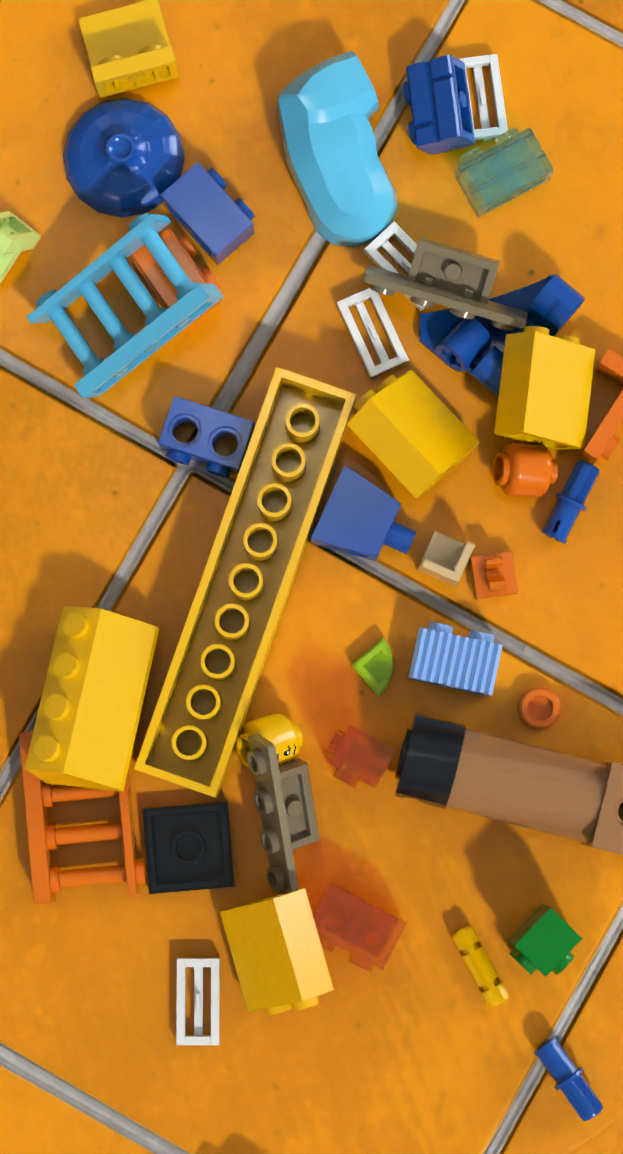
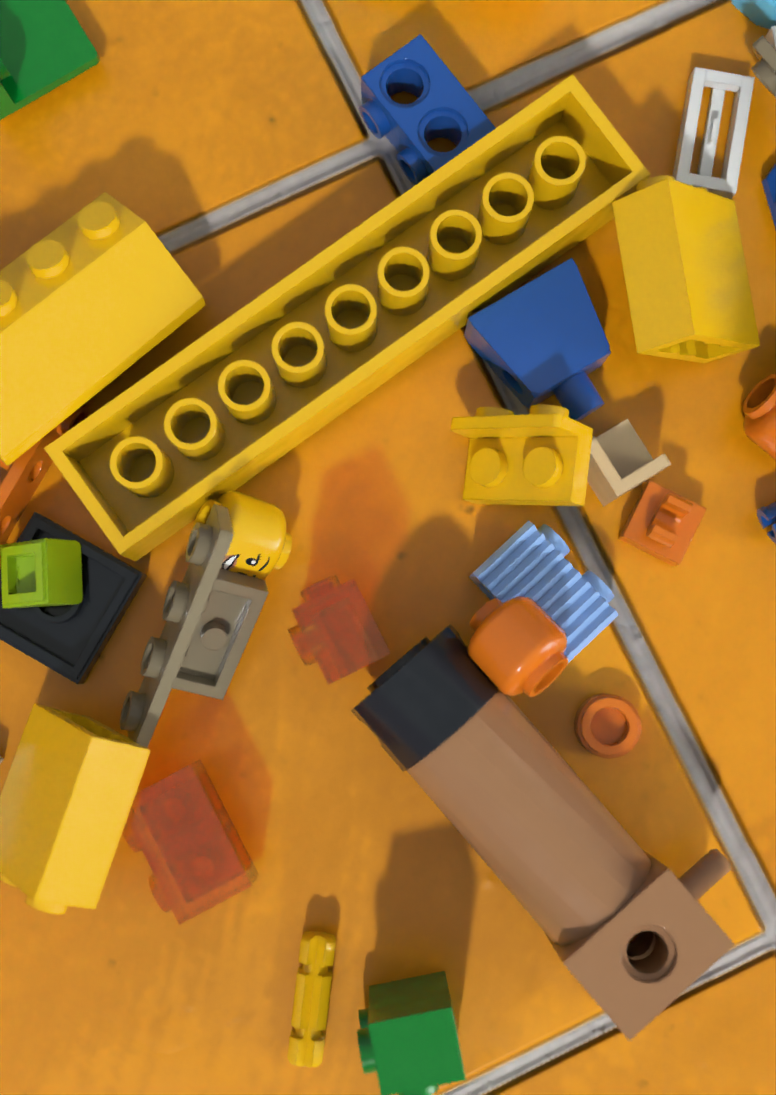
camera: 30 degrees right, 0 degrees up
lime tile [351,638,393,697] -> none
none -> lime slope [0,538,83,609]
none -> yellow bracket [450,404,593,506]
none -> orange head [467,596,569,697]

